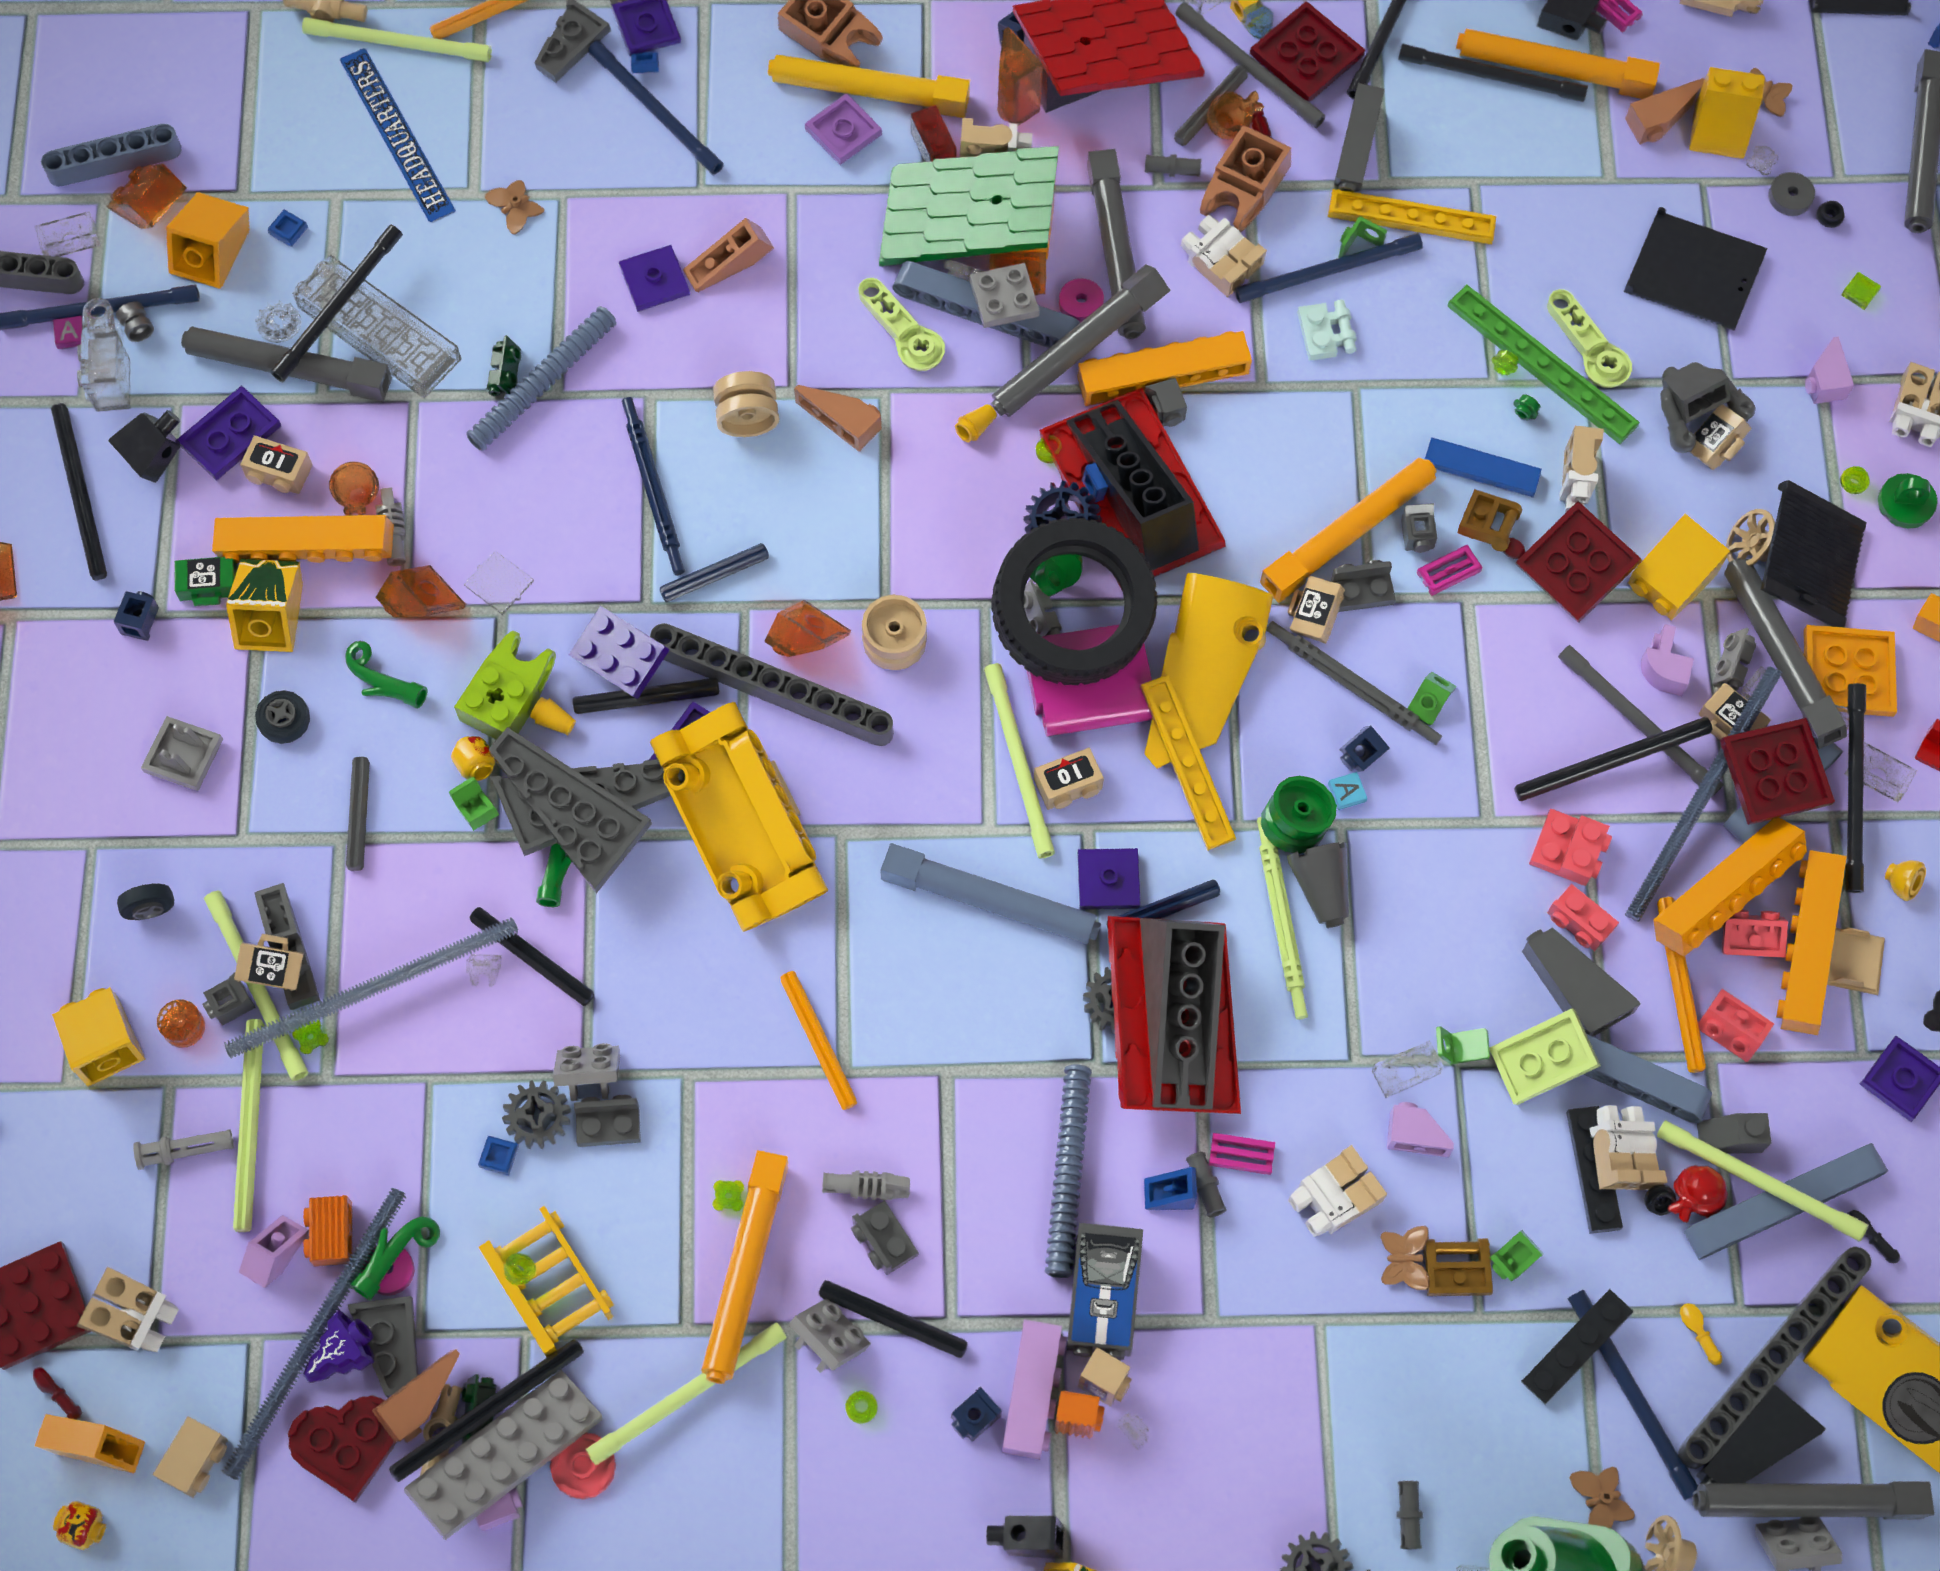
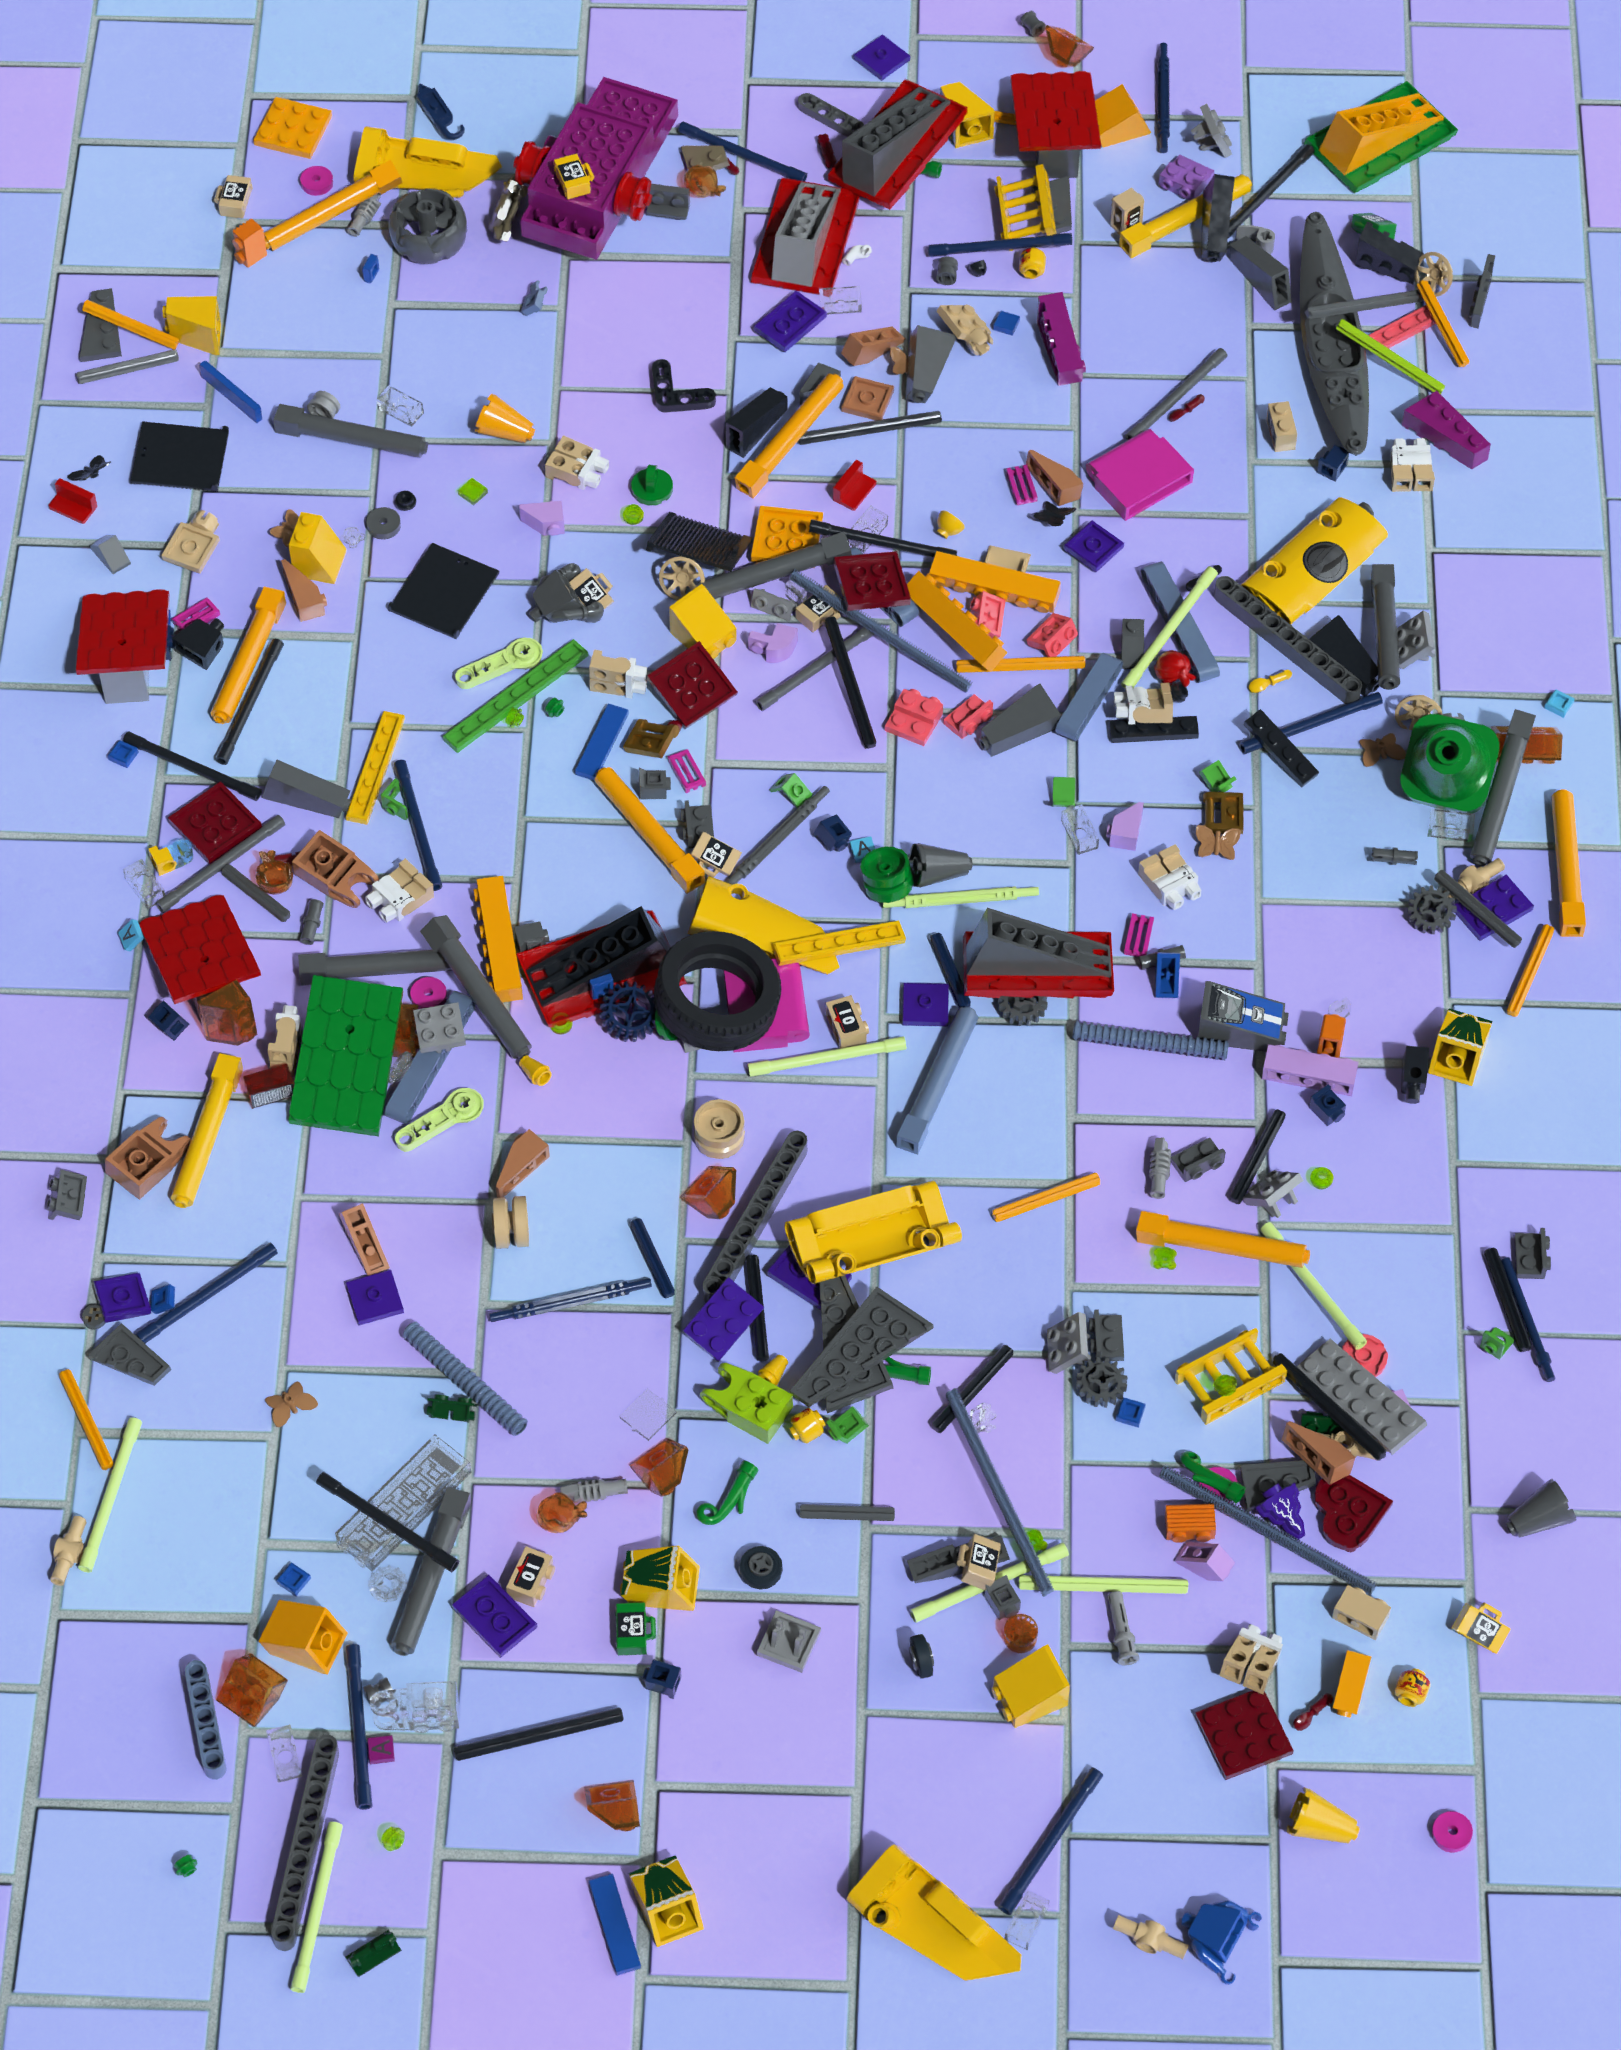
camera: 85 degrees left, 10 degrees down
black torso [108,410,181,483] -> none
light orange brick [212,515,394,564] -> none
sticker [339,48,455,222] -> none
medium lavender plate [805,93,882,165] -> none
tan brick [1078,1347,1132,1407] -> none
light aqua plate [1297,299,1357,361] -> none
yellowish green plate [1489,1008,1601,1105] -> none

